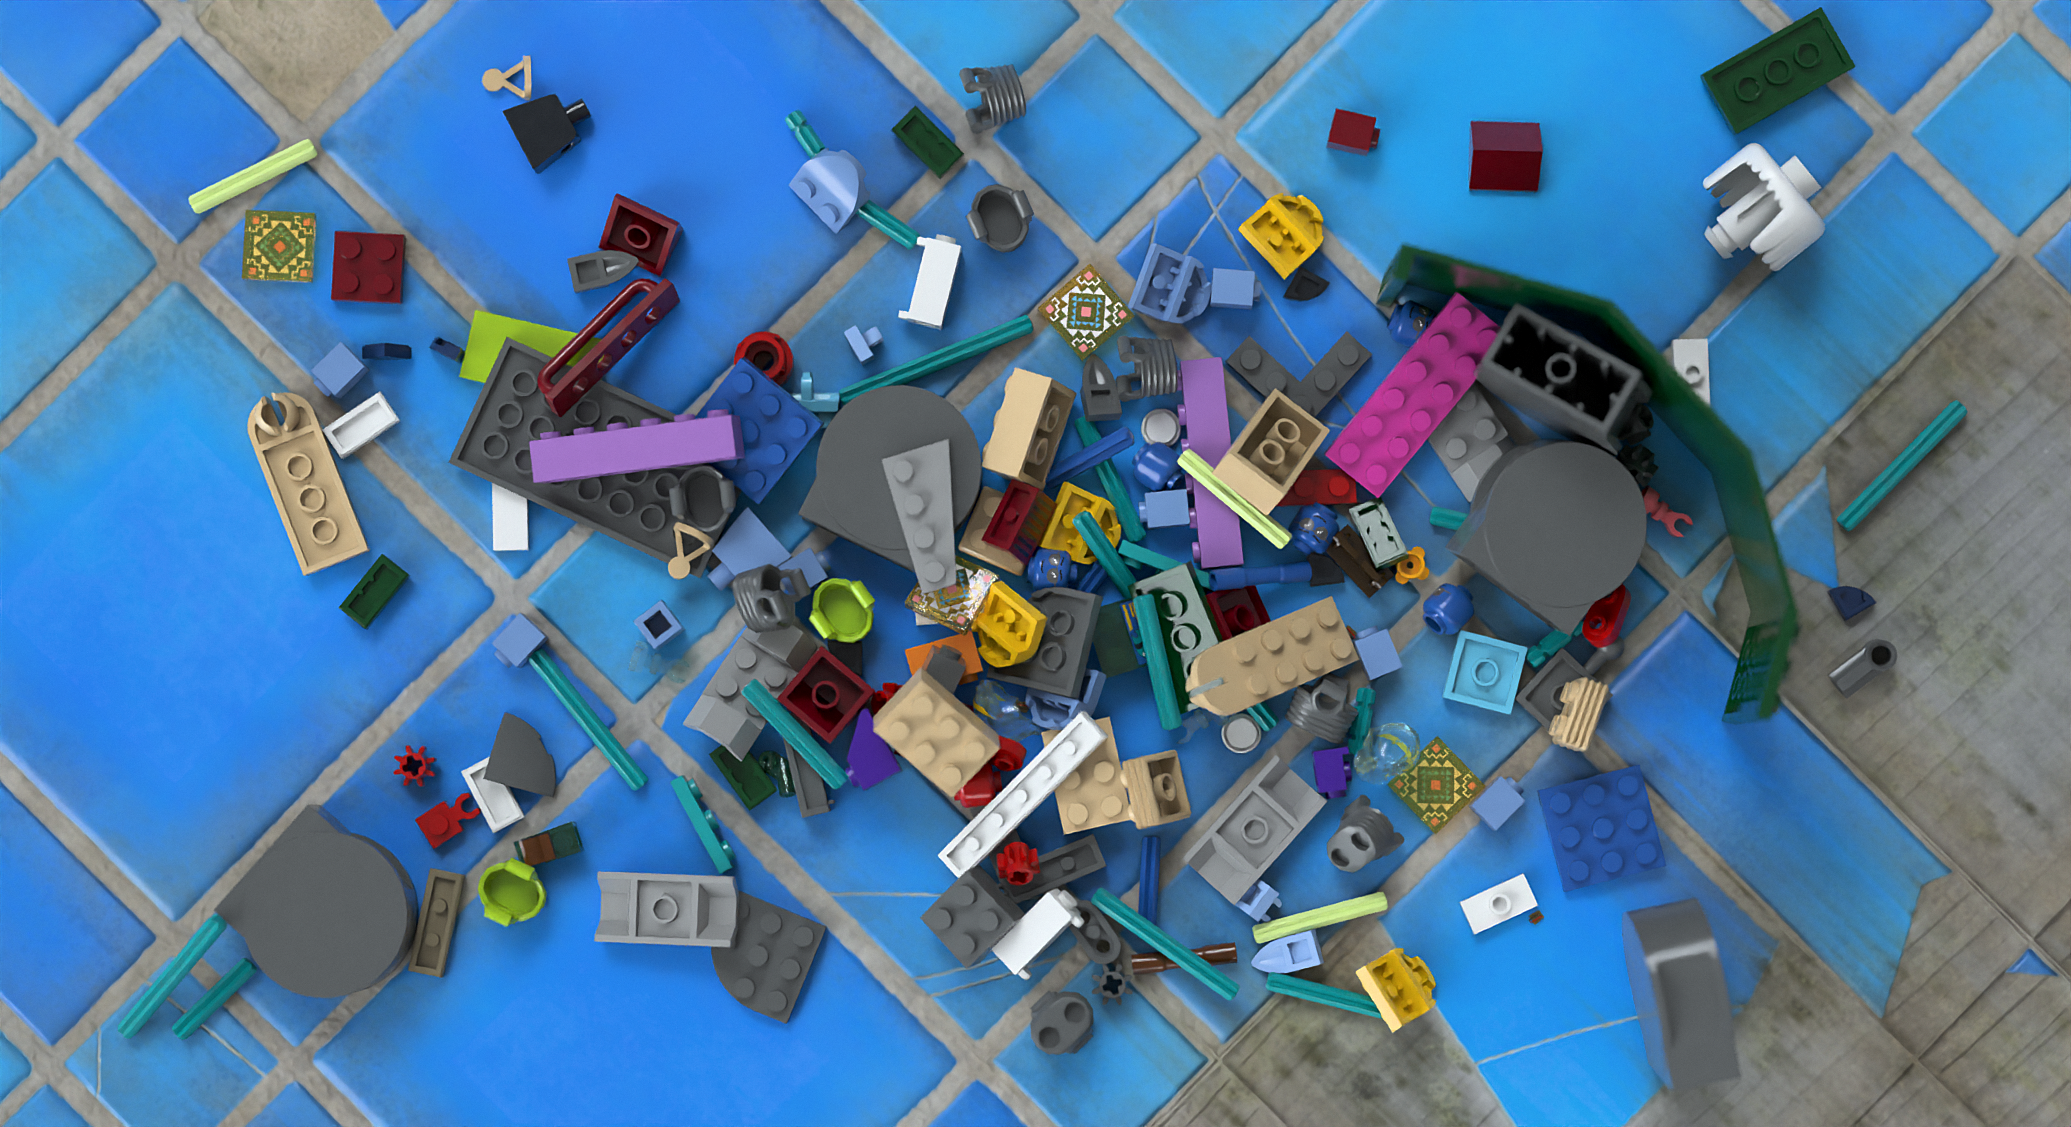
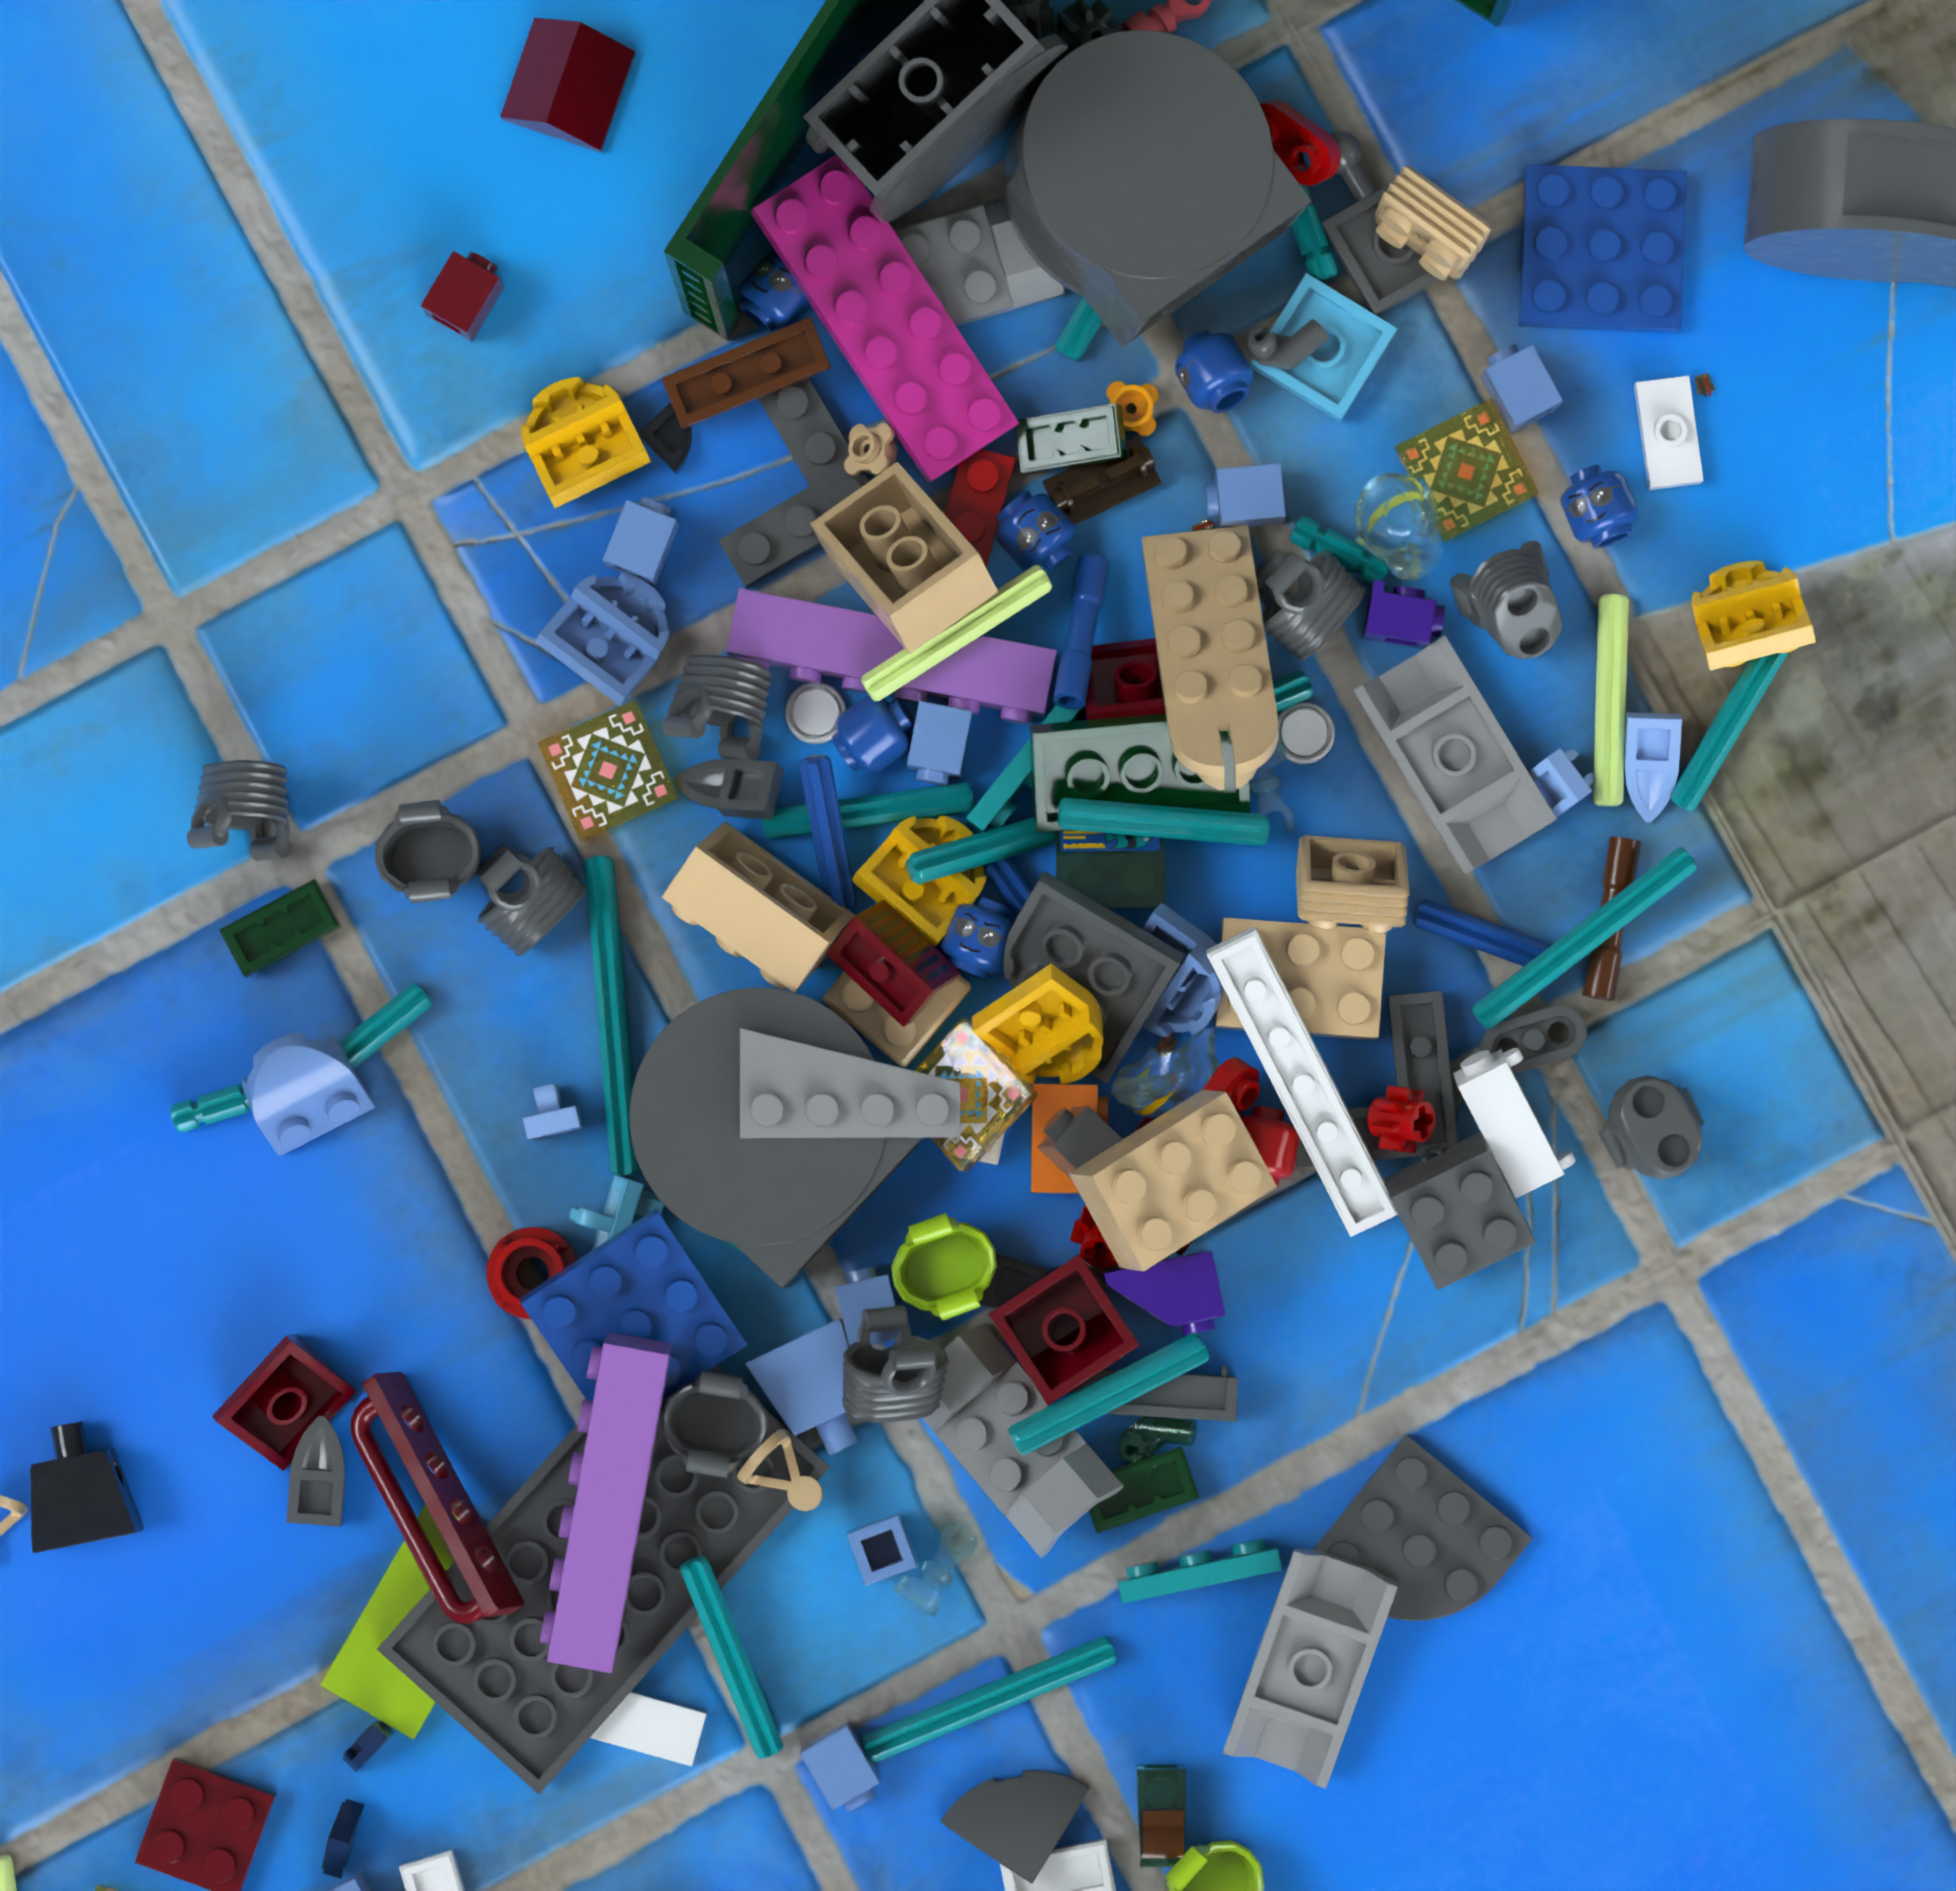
camera: 75 degrees left, 0 degrees up
white brick [898,234,962,330] -> none
dark grey gear [1092,964,1133,1005] -> none
black tile [1306,552,1345,587] -> none
none -> dark grey piece [476,844,588,956]
none -> reddish brown plate [661,317,832,429]
none -> teal axle [680,1555,783,1759]
none -> tan plate [844,423,898,476]
none -> dark grey arm [1247,319,1329,369]
none -> blue head [1560,465,1639,549]

